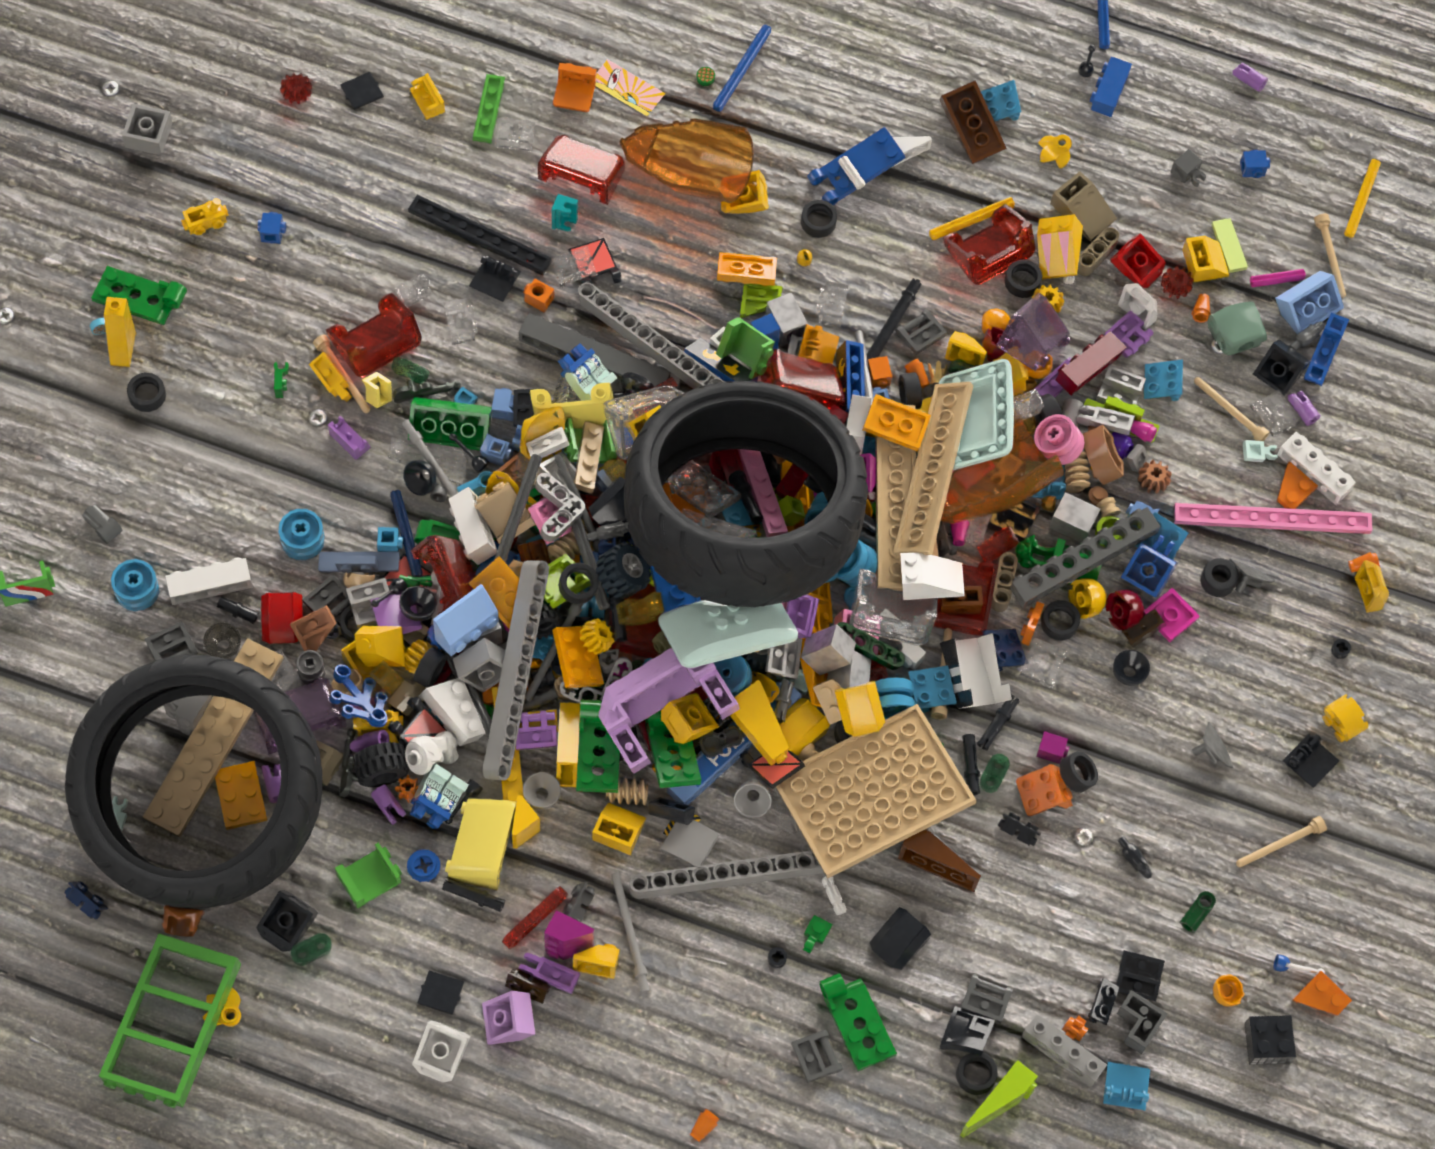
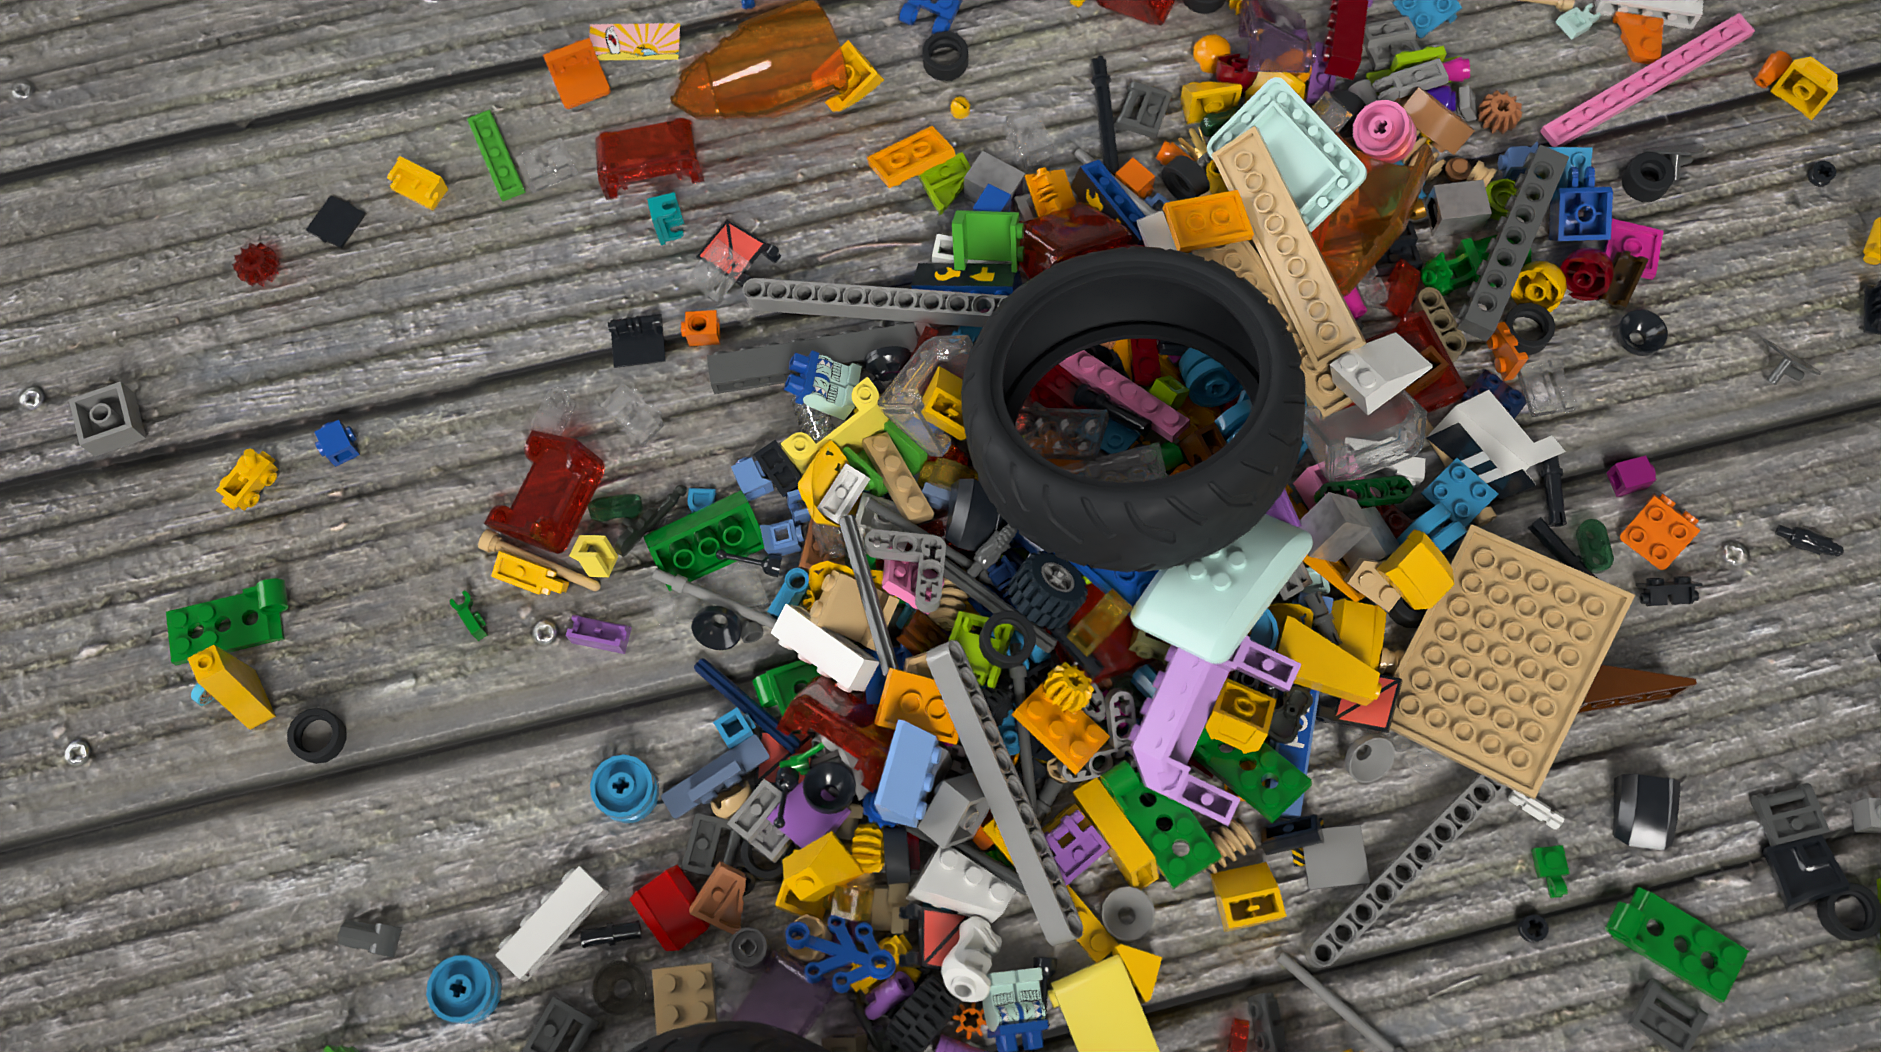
camera: 25 degrees left, 5 degrees up
black tile [408,194,552,276] -> none
black tyre [1059,751,1098,793] -> none

